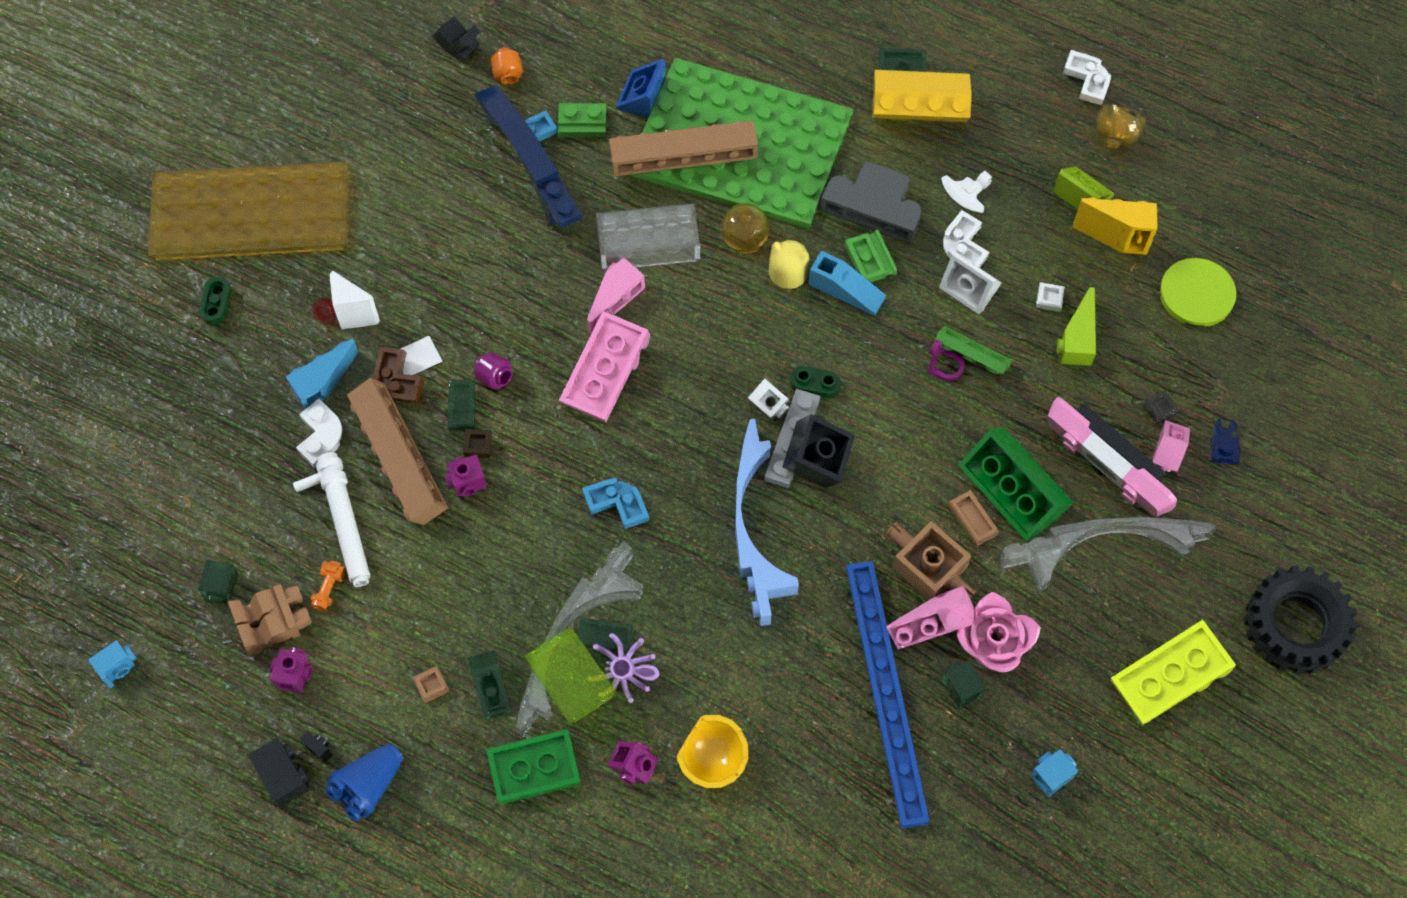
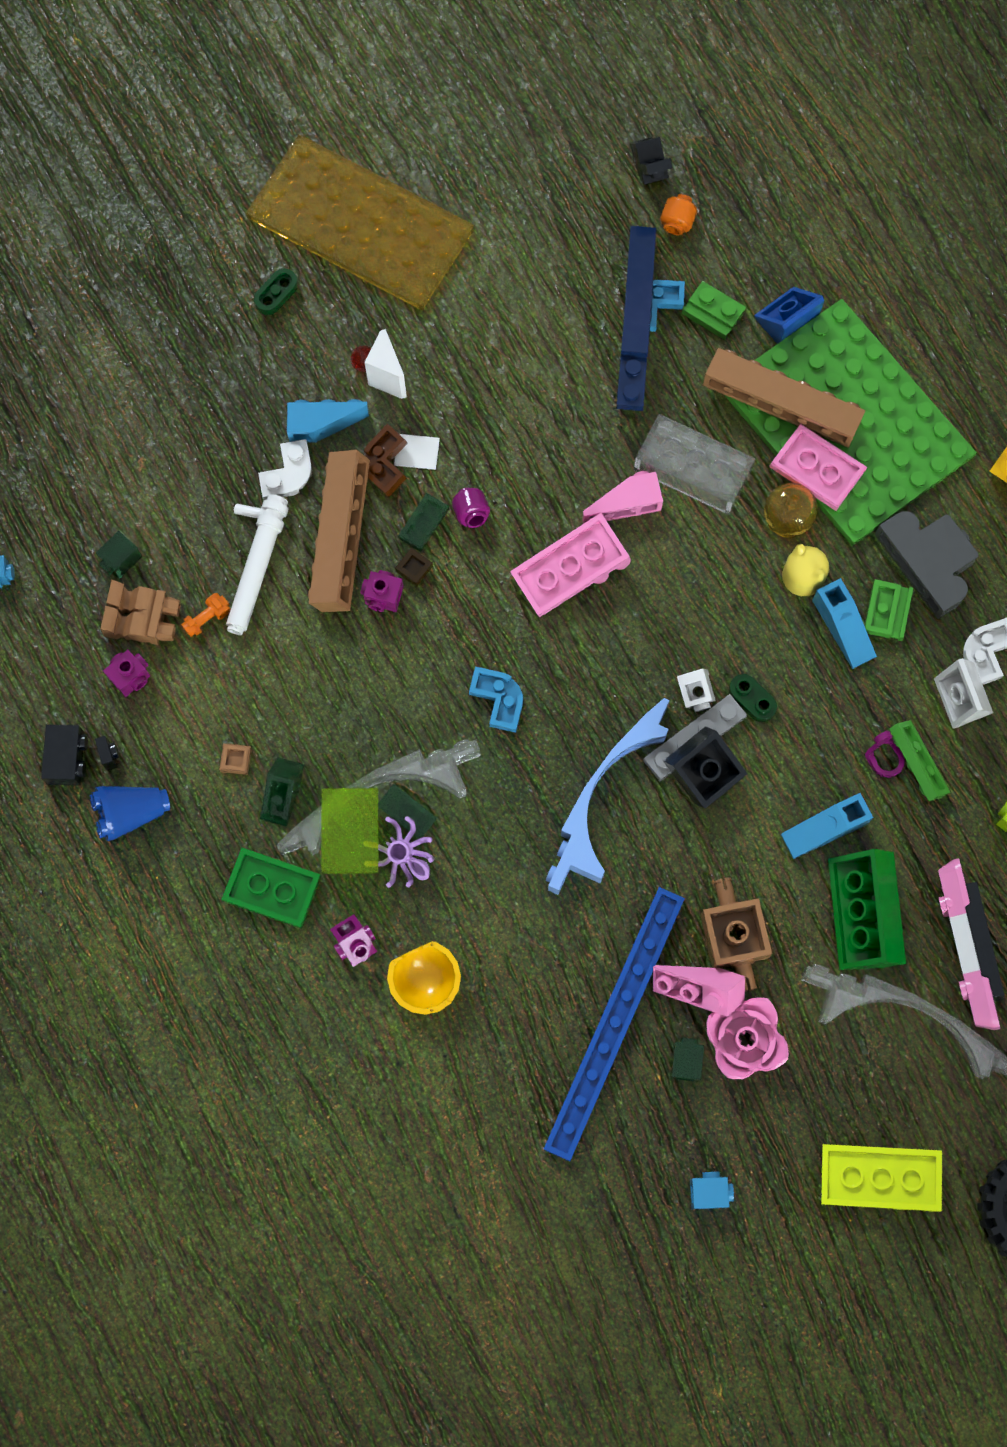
camera: 35 degrees right, 10 degrees up
medium nougat tile [948,490,999,547] -> none
none -> bright pink tile [770,424,867,511]
none -> dark azure slope [781,793,873,859]

